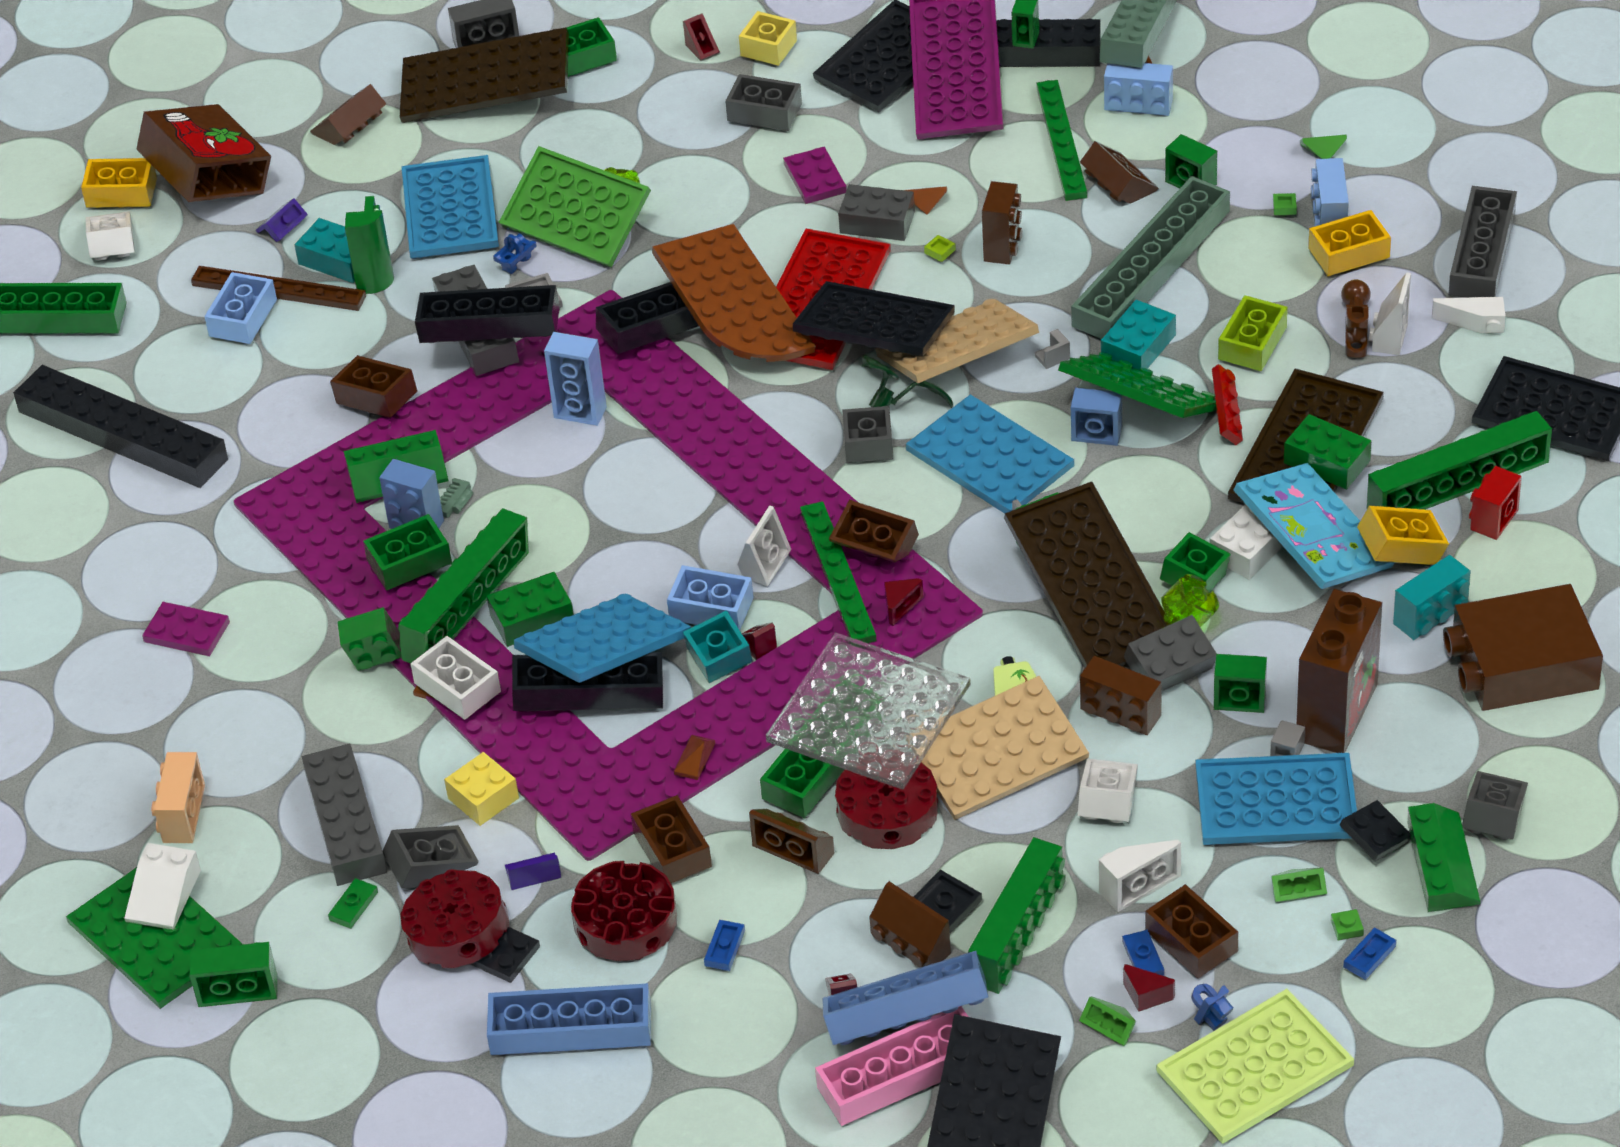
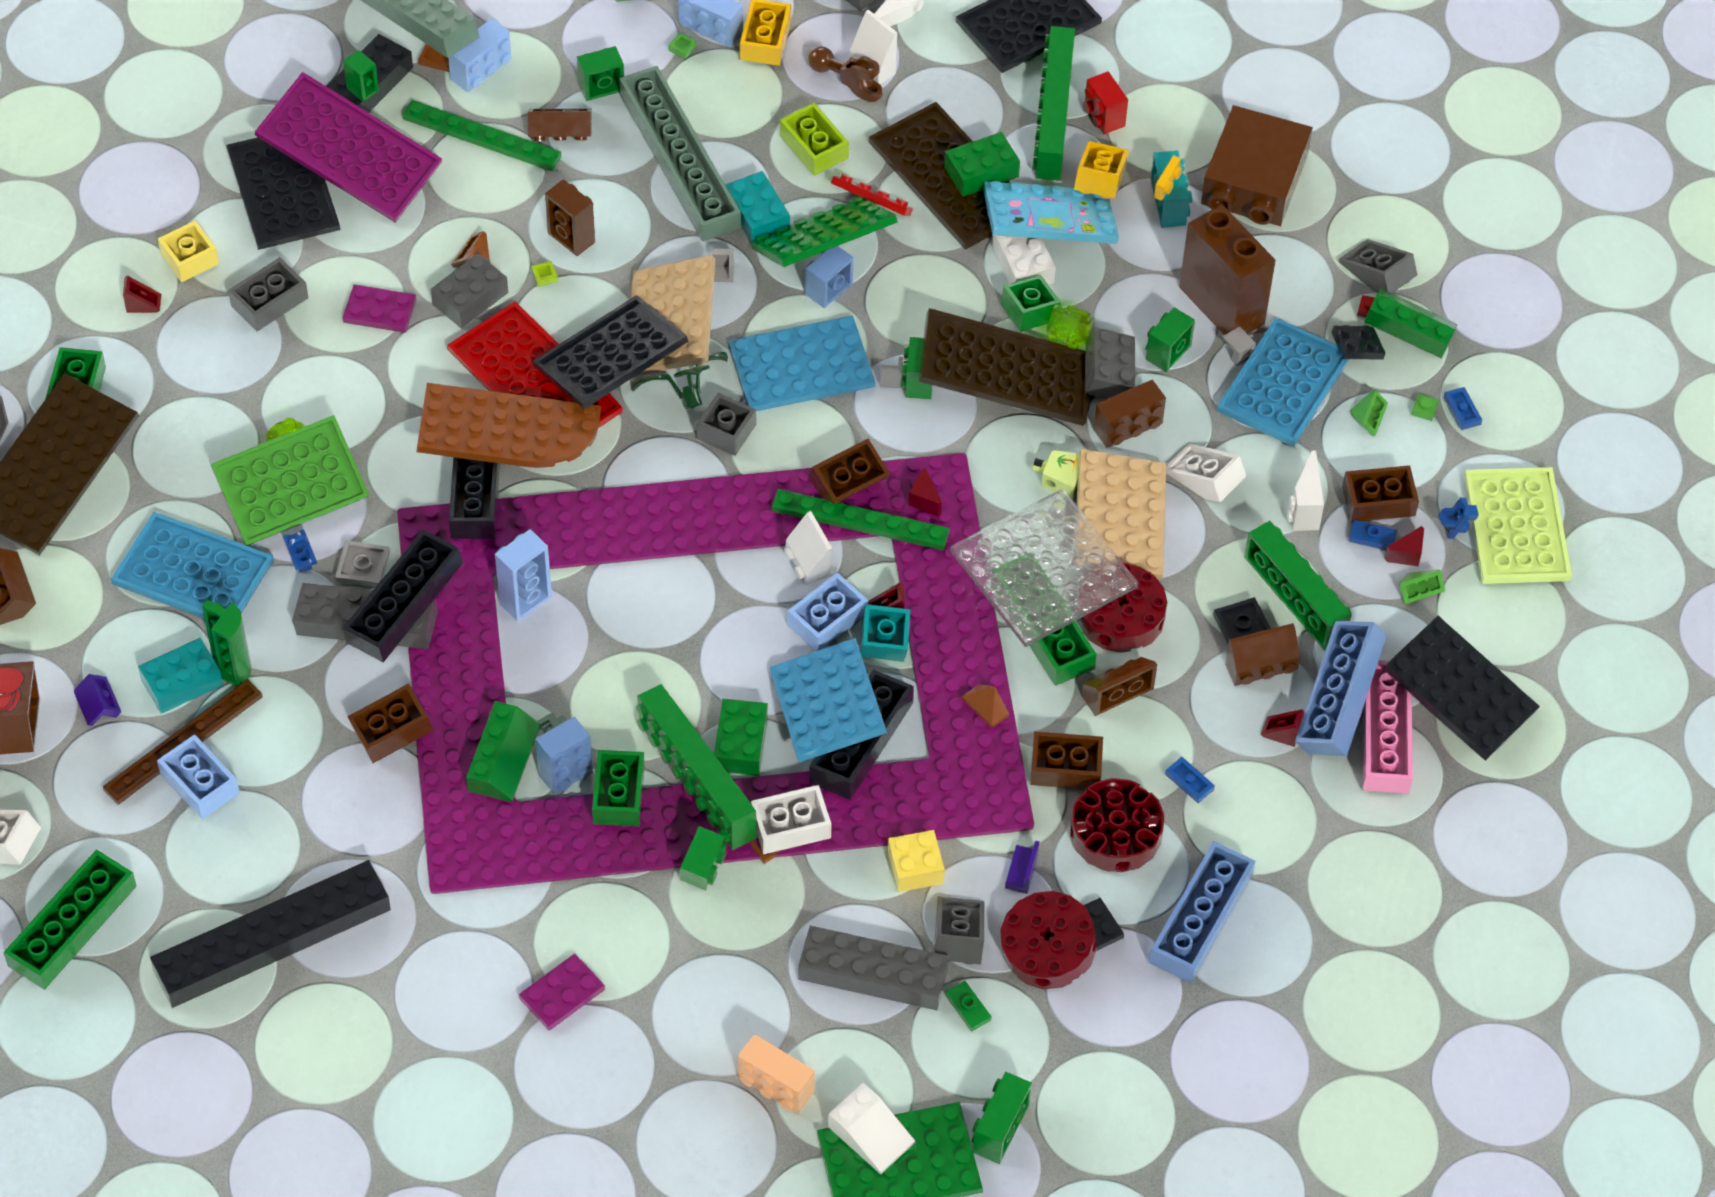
camera: 65 degrees left, 10 degrees up
none -> yellow plate [1154,155,1182,201]

